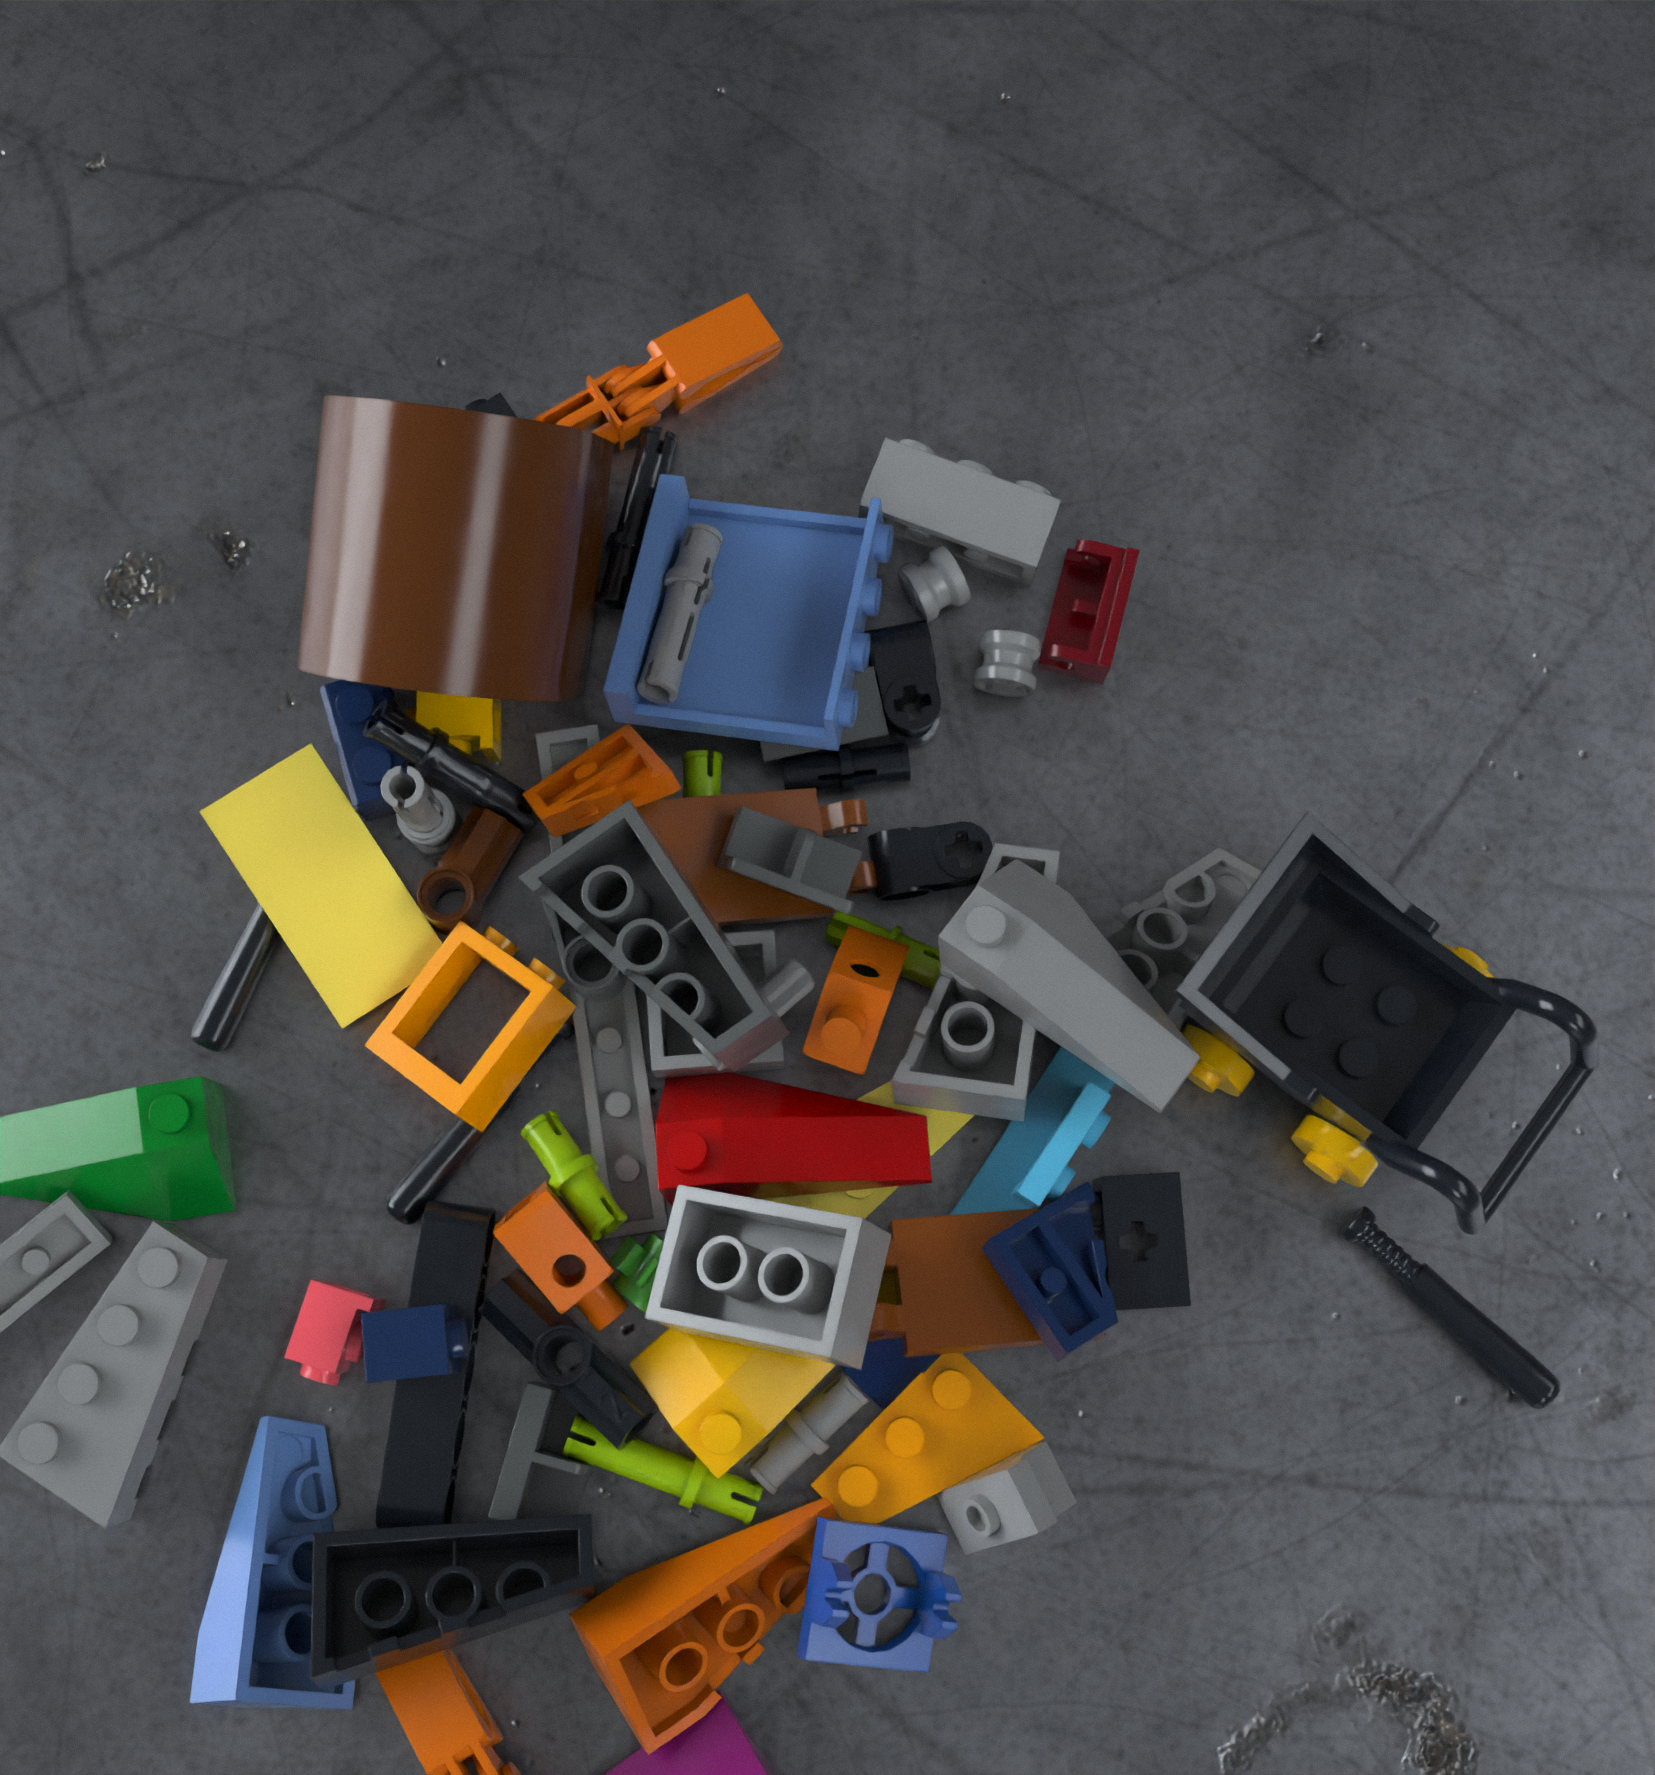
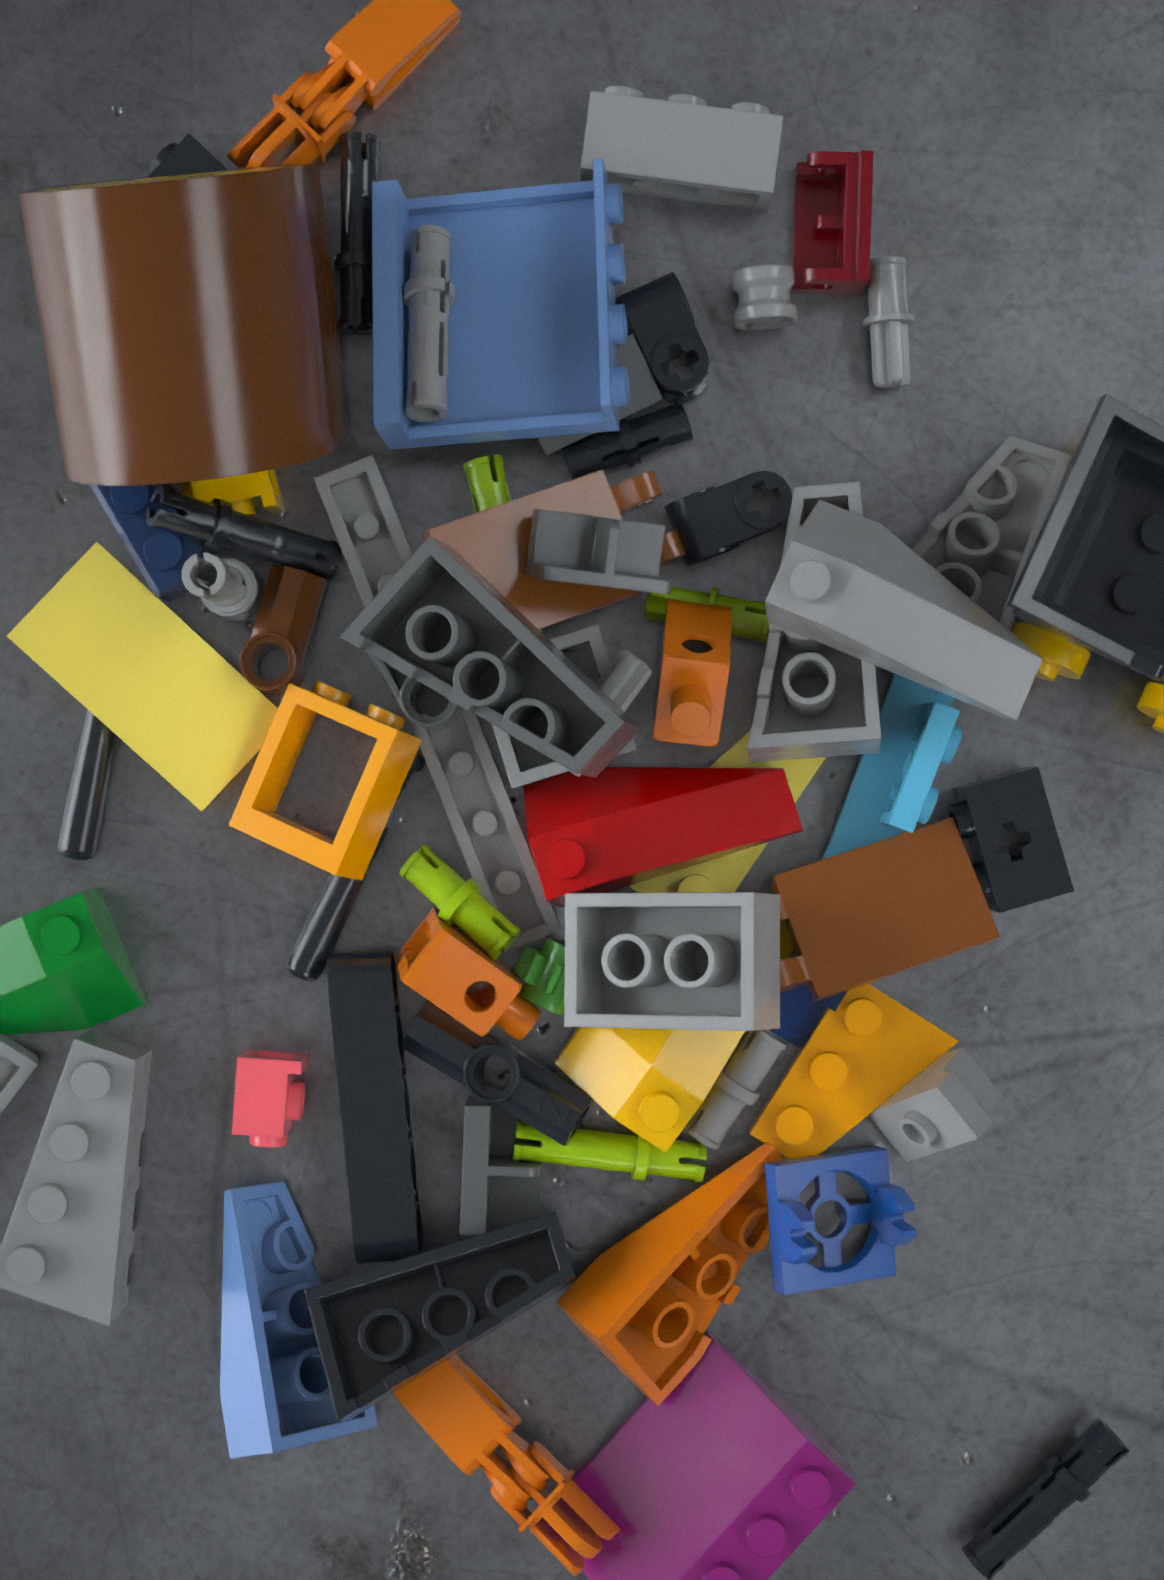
camera: 15 degrees left, 10 degrees up
dark blue brick [361,1304,468,1383] -> none
orange wing [523,724,682,838] -> none
light grey wheel [897,546,971,623] -> none
dark blue wing [981,1182,1118,1362] -> none
none -> light grey axle [863,256,914,389]

